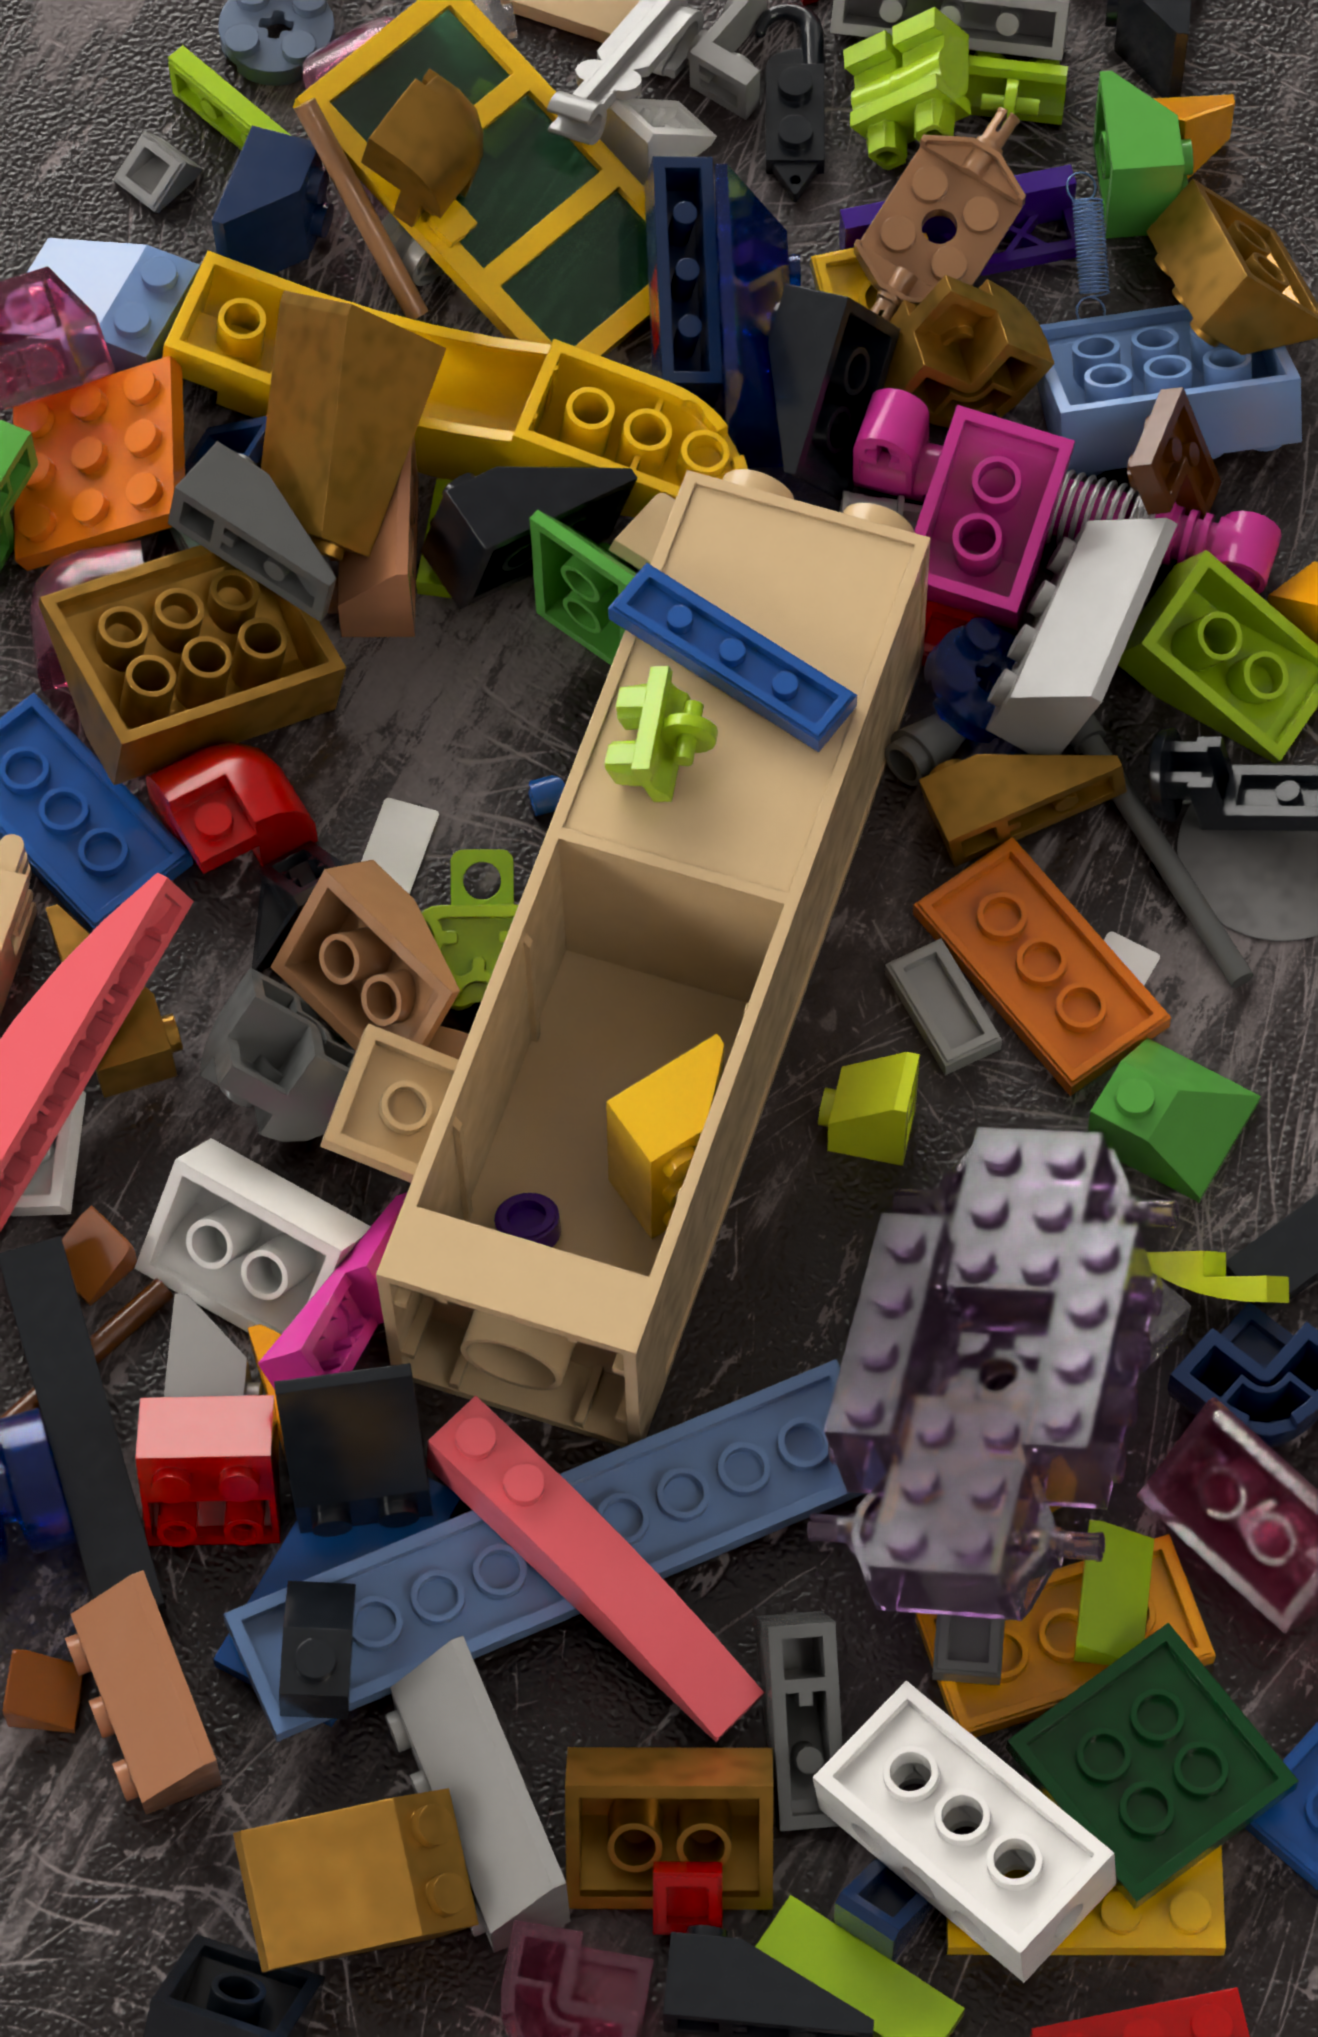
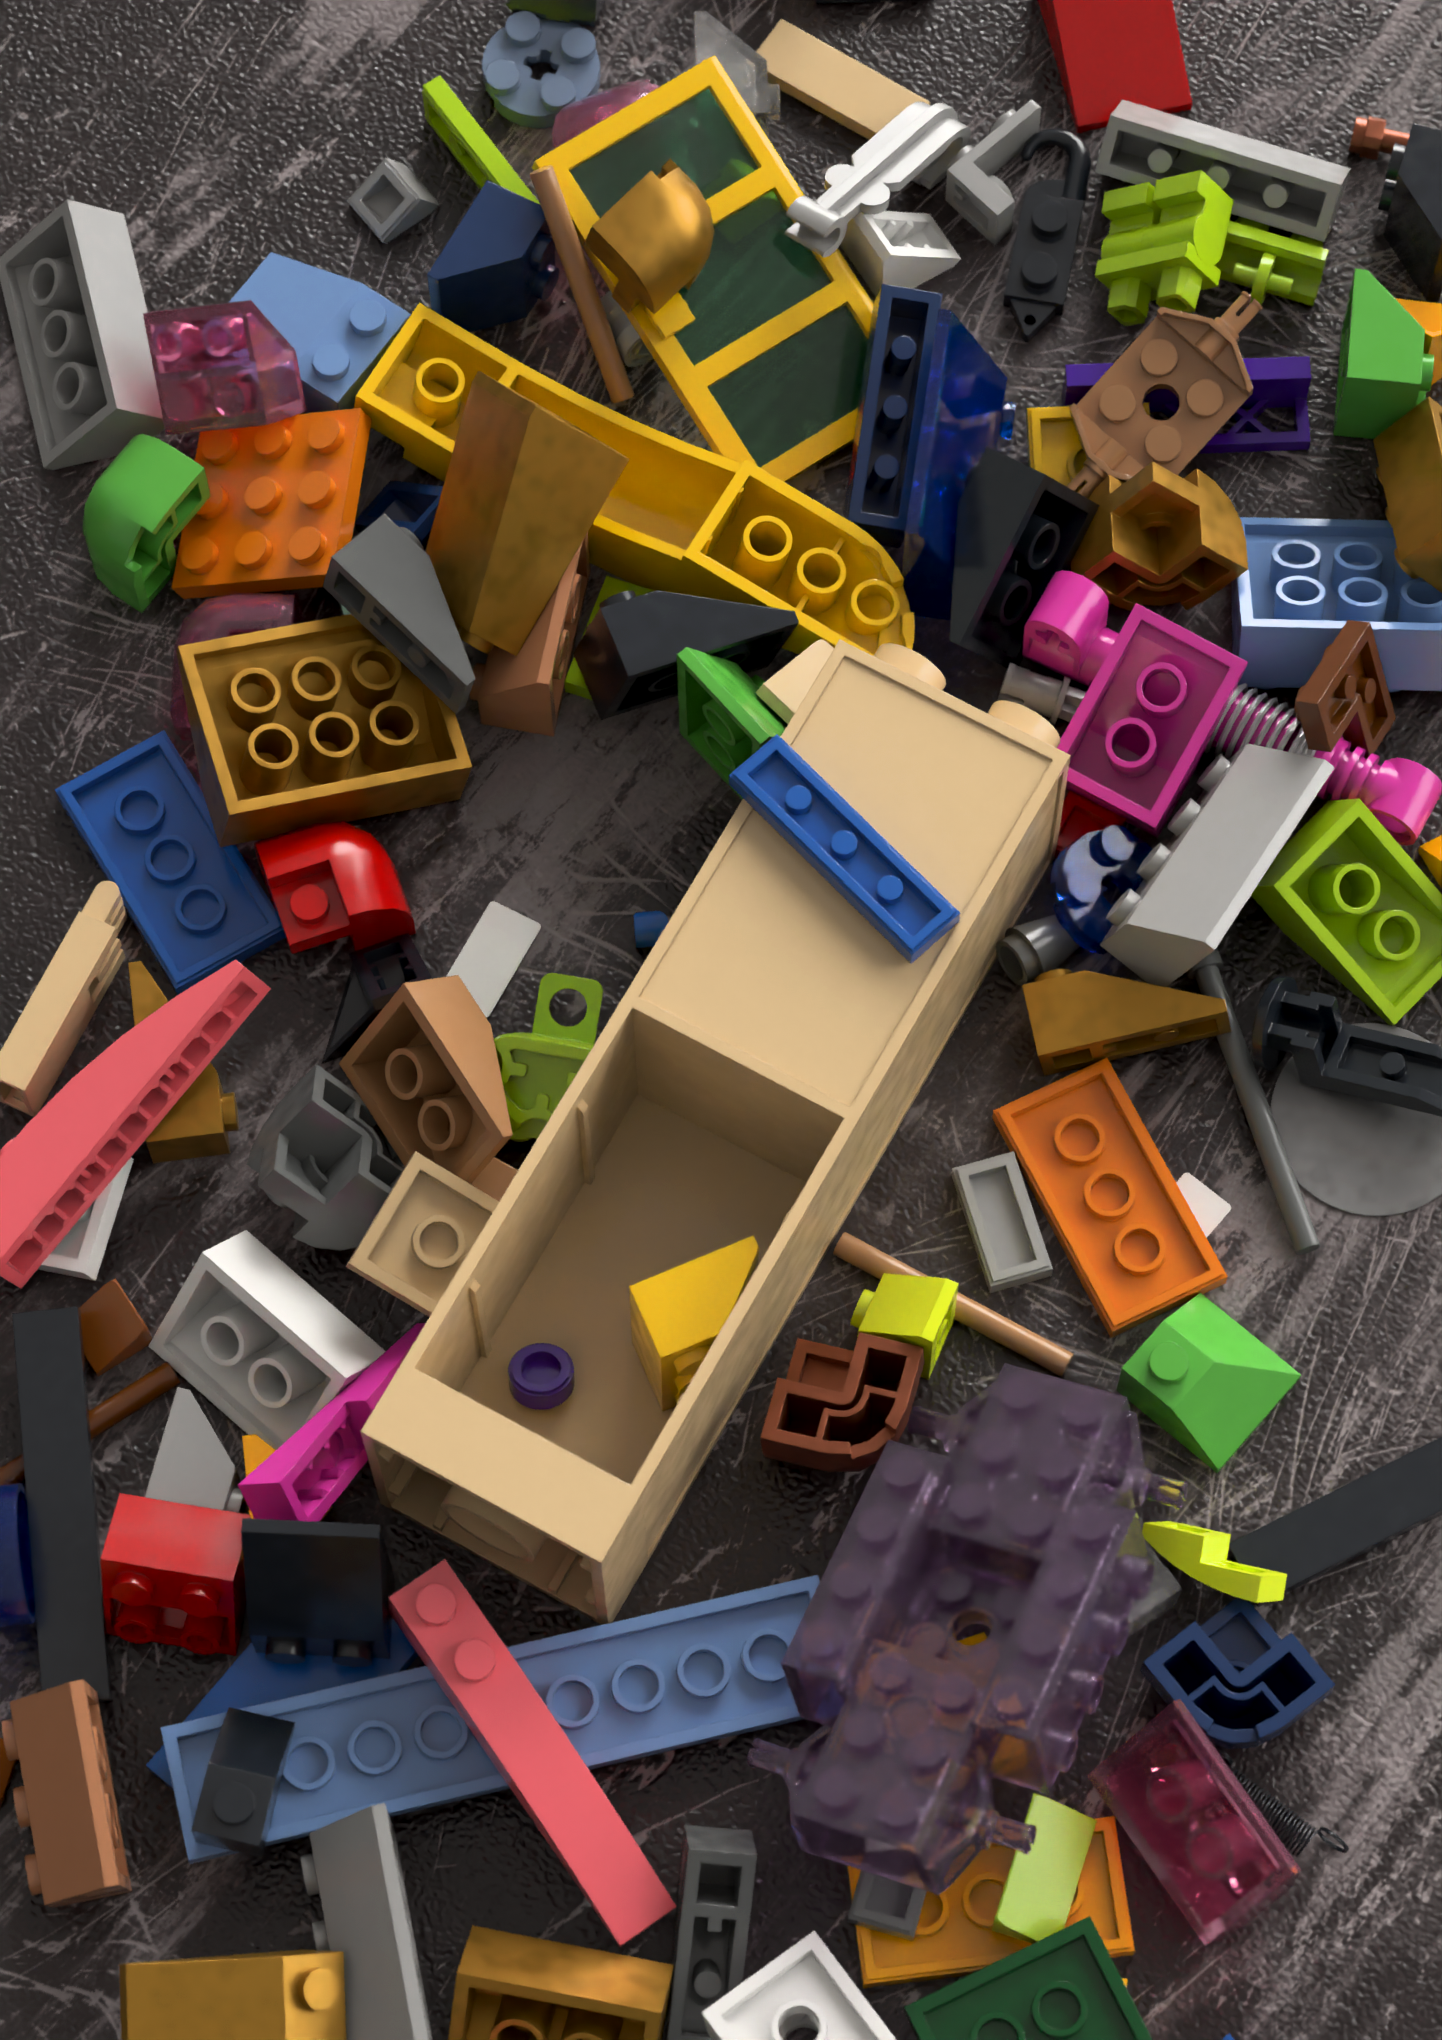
camera: 10 degrees right, 5 degrees up
lime hips [604,666,718,802] -> none
medium blue piece [1066,171,1110,319] -> none
none -> copper brick [760,1332,924,1472]
none -> medium nougat bar [833,1232,1074,1377]

